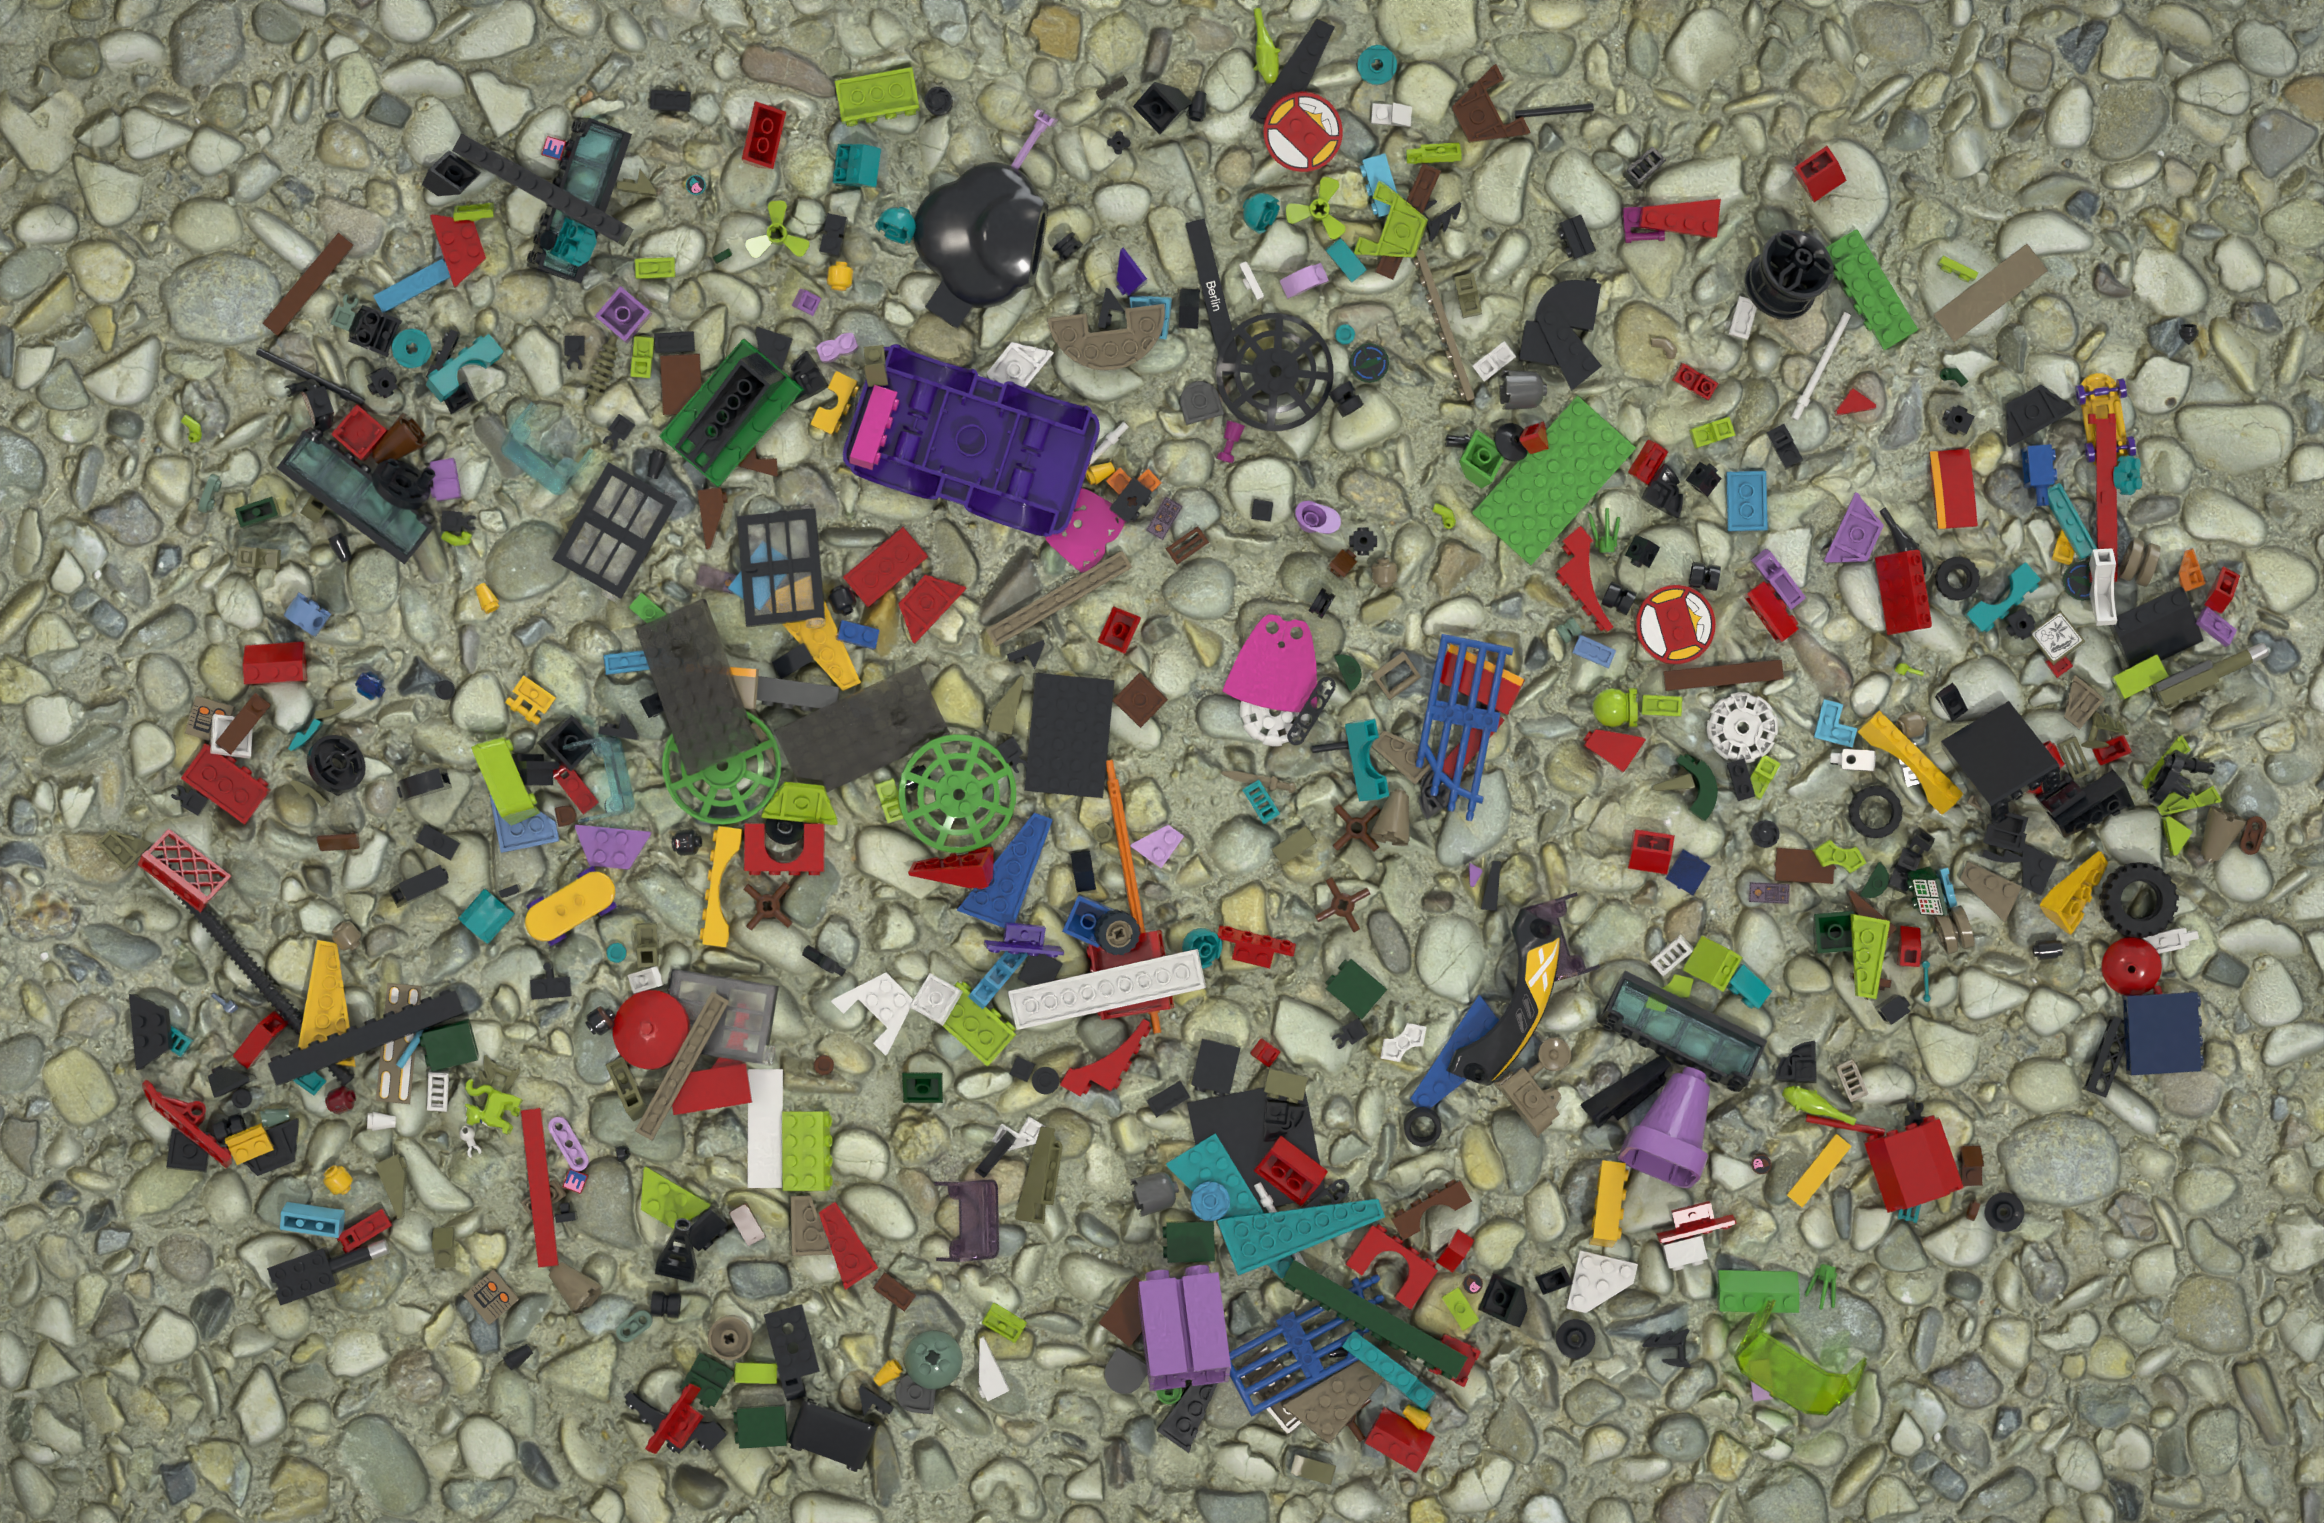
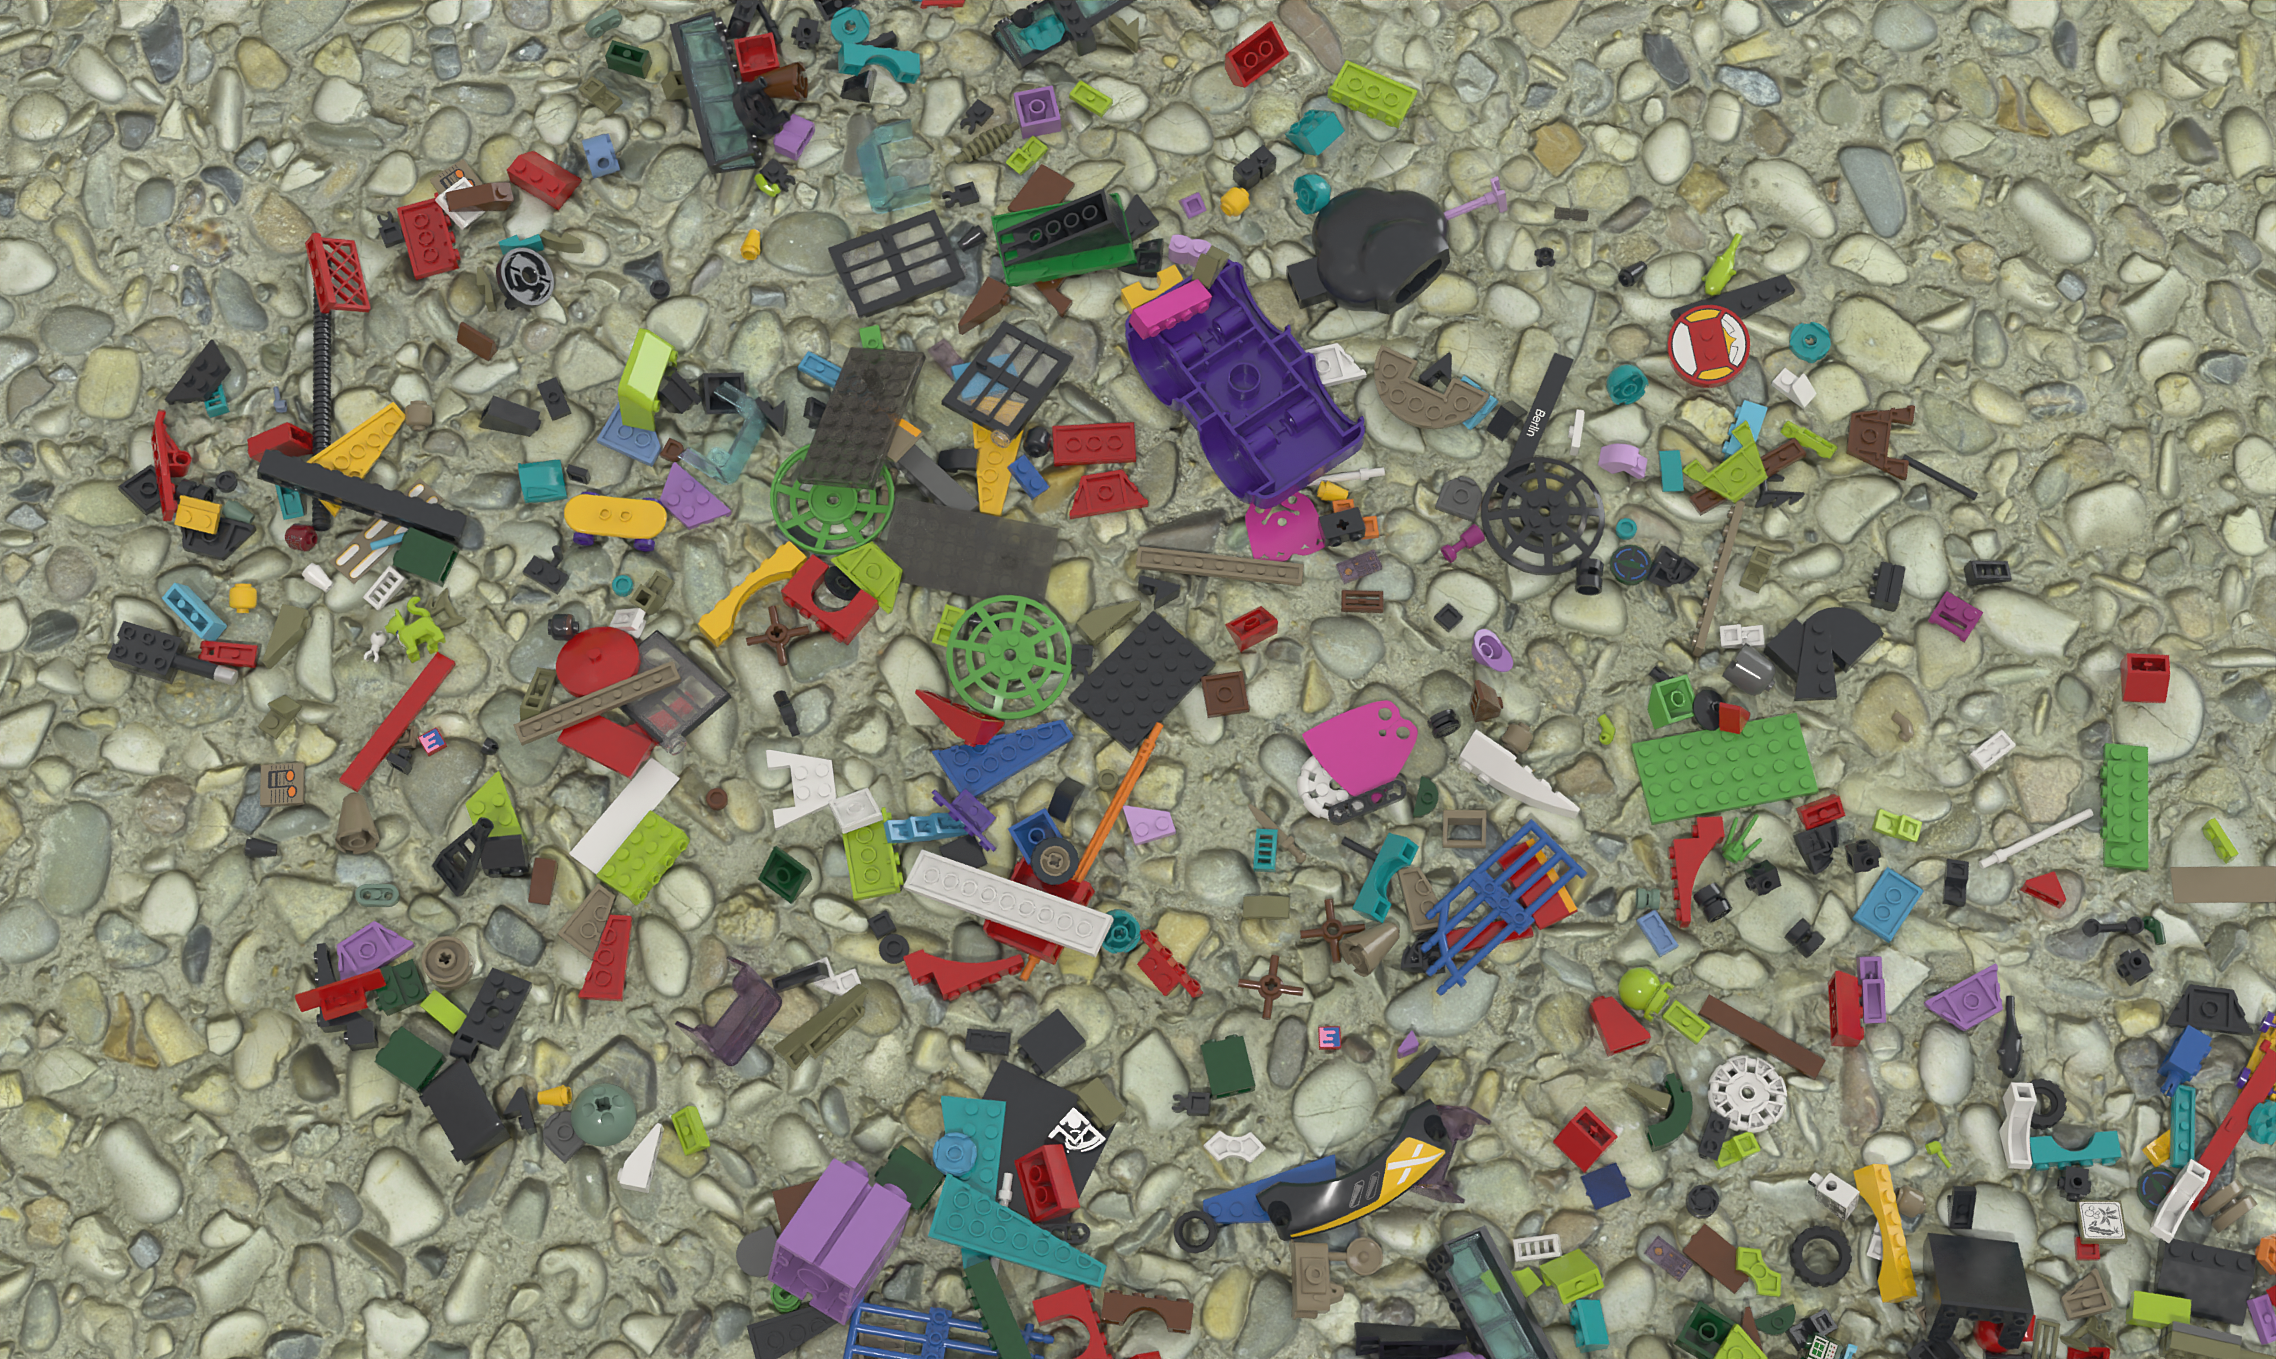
camera: 40 degrees right, 20 degrees down
olive wing [96,829,152,871] -> none
black slope [208,1065,257,1098] -> none
black cone [328,532,352,563] -> none
clear blue head [355,671,386,701] -> none
black brick [397,768,452,801] -> none
yellow plate [505,675,556,725] -> none
lavender plate [548,1117,589,1171] -> none
red plate [553,765,600,815] -> none
black wheel [650,1291,681,1318] -> none
black plate [654,331,695,354] -> none
black head [672,829,702,856] -> none
tile [686,175,706,196] -> none
dark green tile [712,248,733,264] -> none
lime piece [745,200,810,258] -> none
reddish brown plate [873,1272,916,1312] -> none
black wheel [924,87,953,116] -> none
black wheel [1052,232,1083,262] -> none
dark purple slope [1116,247,1147,297] -> none
dark grey cylinder [1130,1172,1179,1217] -> none
black slope [1133,82,1192,135] -> none
red slope [1250,1038,1280,1068] -> none
lime piece [1286,177,1346,240] -> none
black brick [1349,527,1377,556] -> none
piece [1635,585,1716,665] -> none
red wing [1639,199,1721,239] -> none
red slope [1672,363,1719,401] -> none
black wheel [1744,230,1833,320] -> none
medium azure plate [1813,699,1857,748] -> none
red bracket [1875,550,1932,635] -> none
black tile [1910,827,1935,855] -> none
red slope [1929,449,1978,529] -> none
none -> medium lavender wing [337,921,415,980]
none -> tile [1318,1026,1341,1050]
none -> white wedge [1458,729,1580,819]
none -> black brick [1647,546,1700,587]
none -> white arch [1999,1082,2037,1169]
none -> black bar [2082,916,2144,938]

